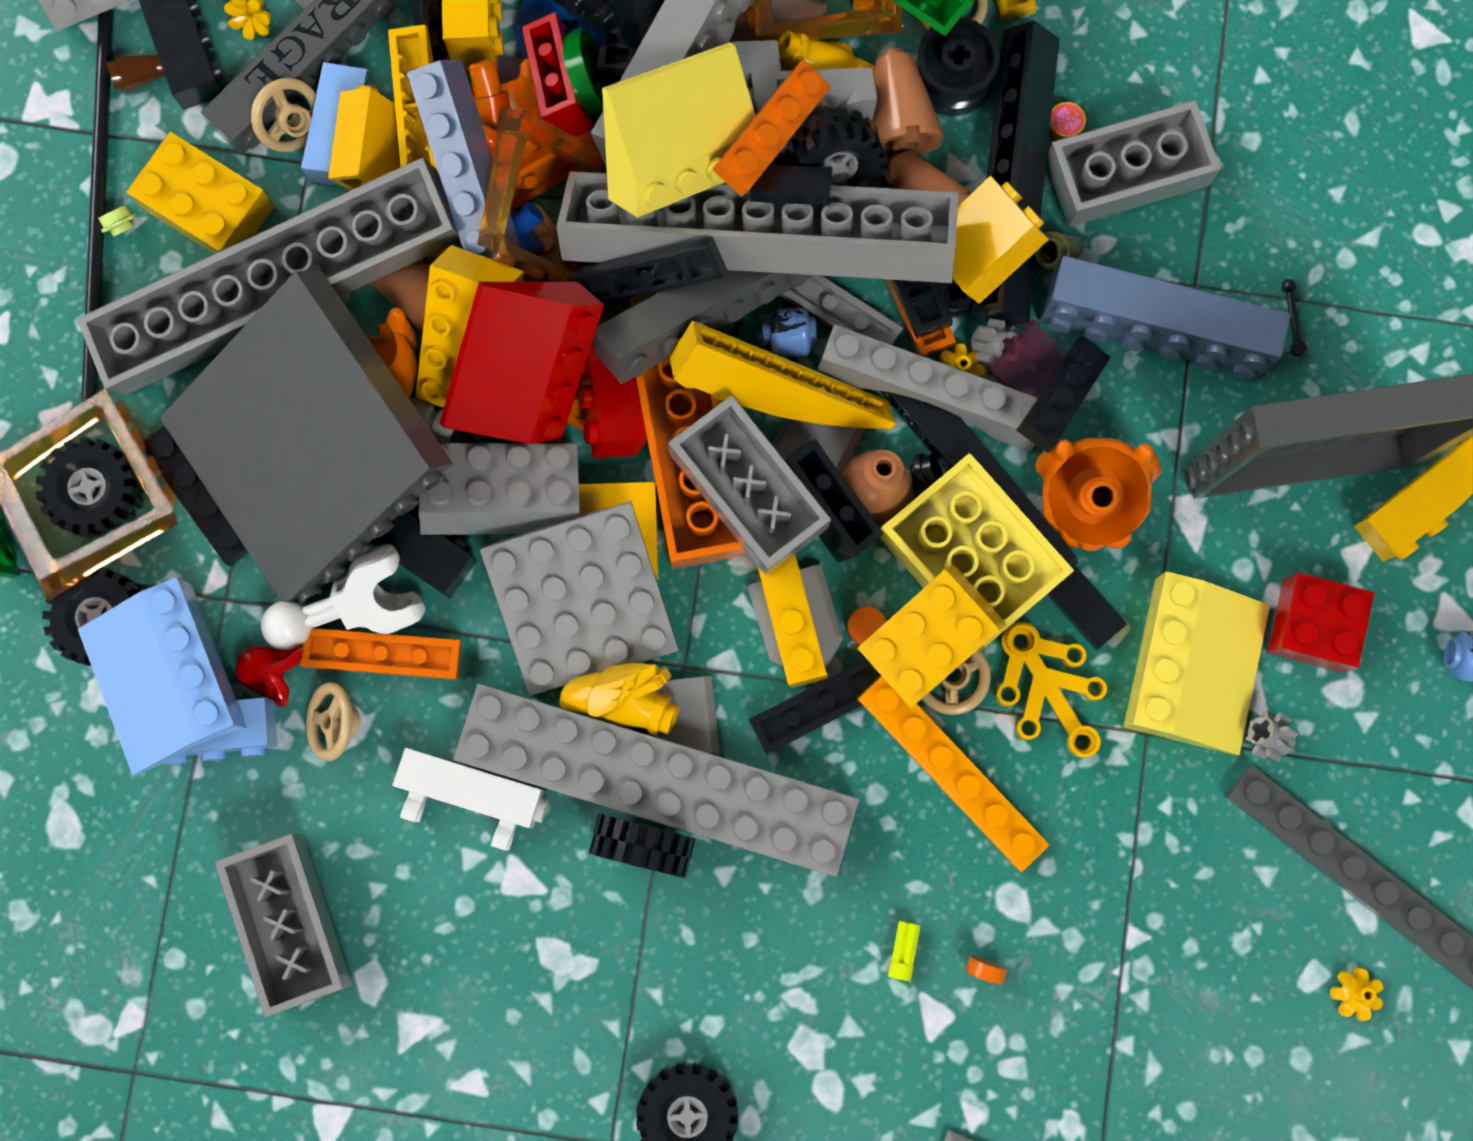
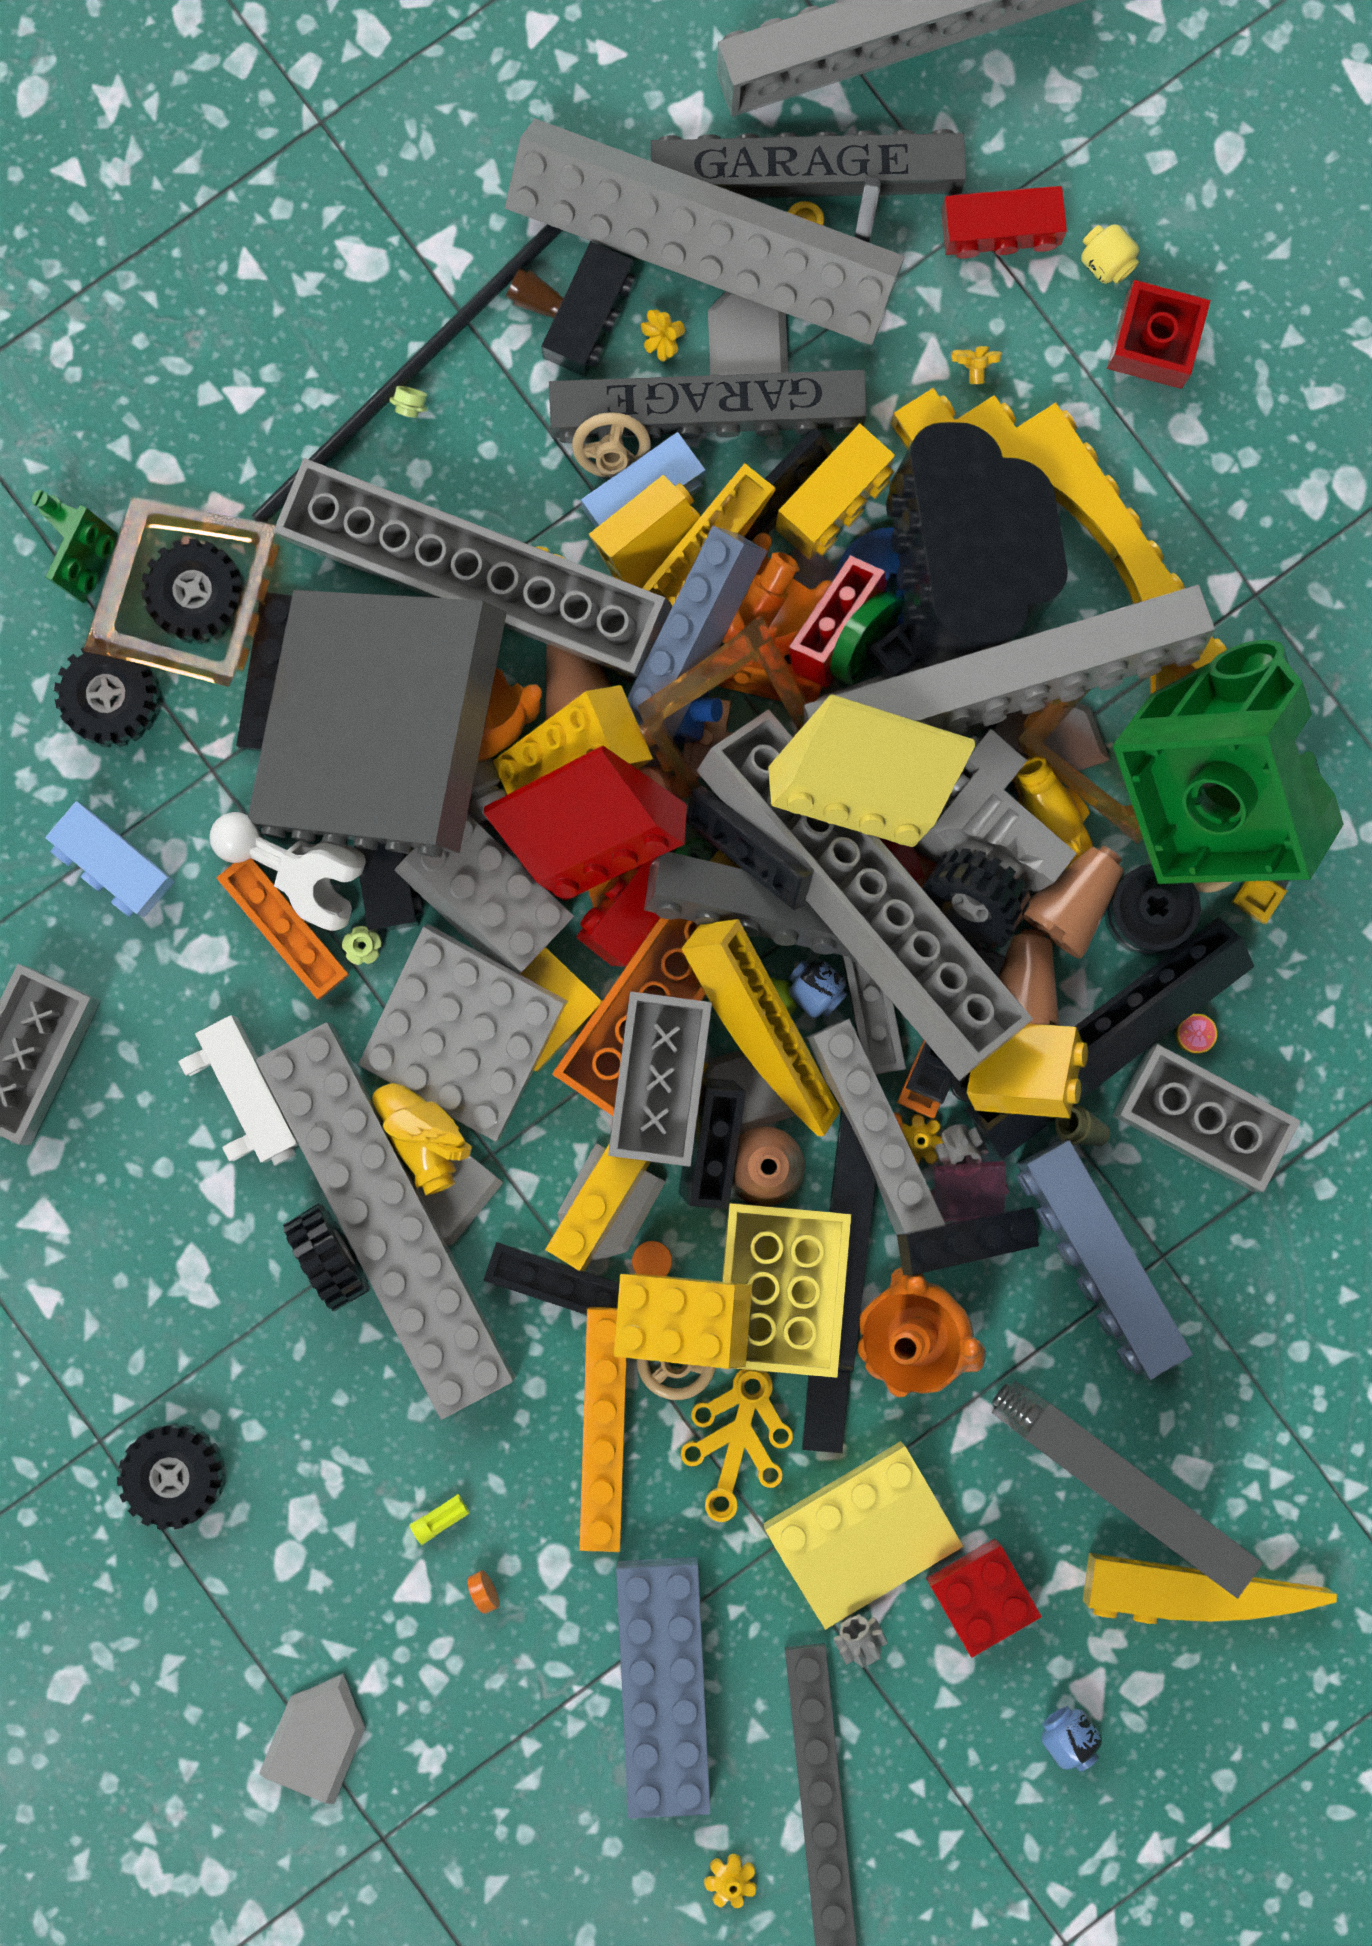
camera: 40 degrees right, 5 degrees up
light blue piece [78,577,247,776] -> none
yellow brick [126,132,275,255] -> none
red piece [236,646,304,708] -> none
tan piece [306,682,360,761] -> none
orange plate [712,59,831,197] -> none
black tile [750,165,832,205] -> none
black plate [910,453,942,490] -> none
black hinge [1281,279,1307,356] -> none
none -> yellowish green plate [342,926,382,965]
none -> sand blue brick [616,1557,710,1819]

